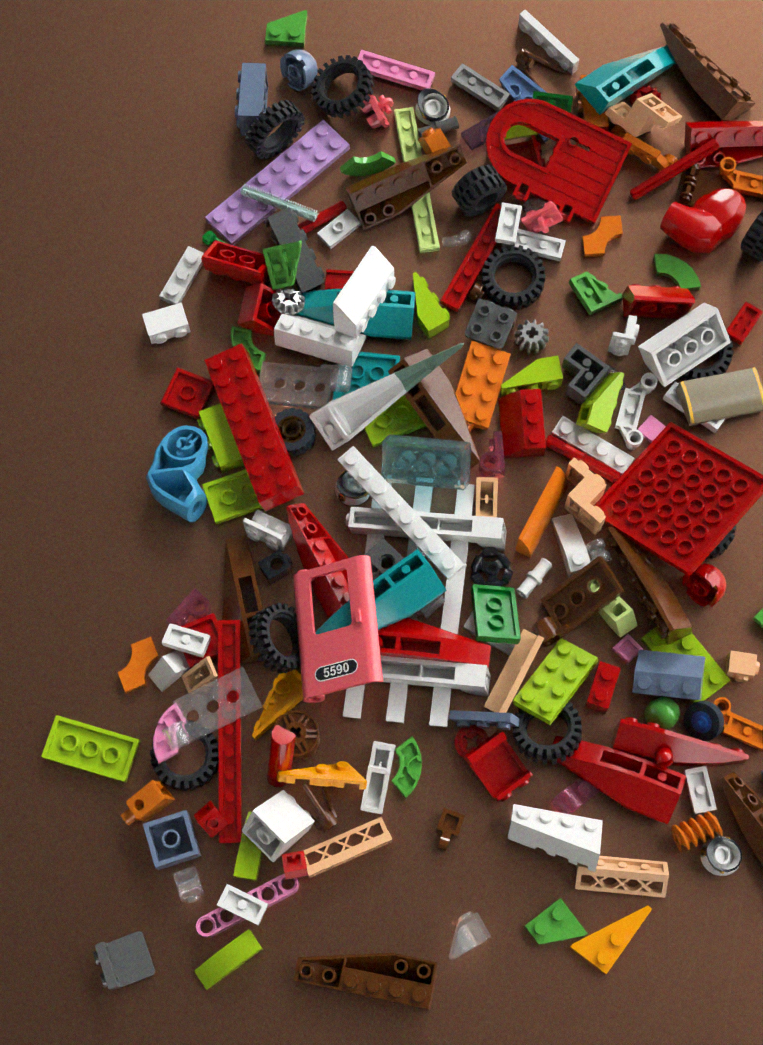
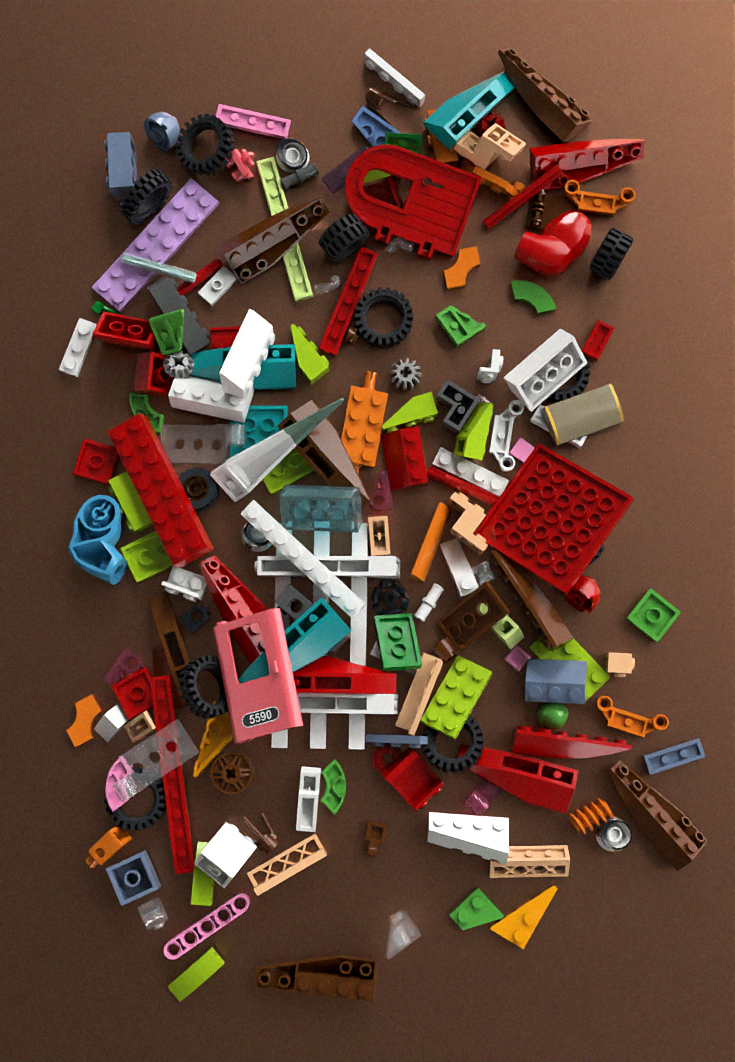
camera: 10 degrees left, 10 degrees up
lime plate [41,715,140,783] -> none
dark grey bracket [93,931,155,991] -> none
white brick [142,302,191,344] -> none
white plate [162,623,211,658] -> none
red bracket [194,800,228,837] -> none
white plate [217,884,269,926] -> none
bright green wing [265,10,308,47] -> none
red brick [267,725,296,787] -> none
light orange wing [277,761,367,790] -> none
red bracket [282,850,308,879] -> none
bright green tile [340,151,396,176] -> none
orange brick [418,127,451,154] -> none
light grey plate [451,63,510,112] -> none
dark grey bracket [465,299,517,350] -> none
white plate [495,202,522,245] -> none
white plate [502,229,566,262] -> none
coral hips [521,201,563,234] -> none
red brick [584,661,621,714] -> none
red slope [622,284,695,319] -> none
red hinge [655,748,674,768] -> none
white plate [683,766,717,815] -> none
black wheel [684,701,724,741] -> none

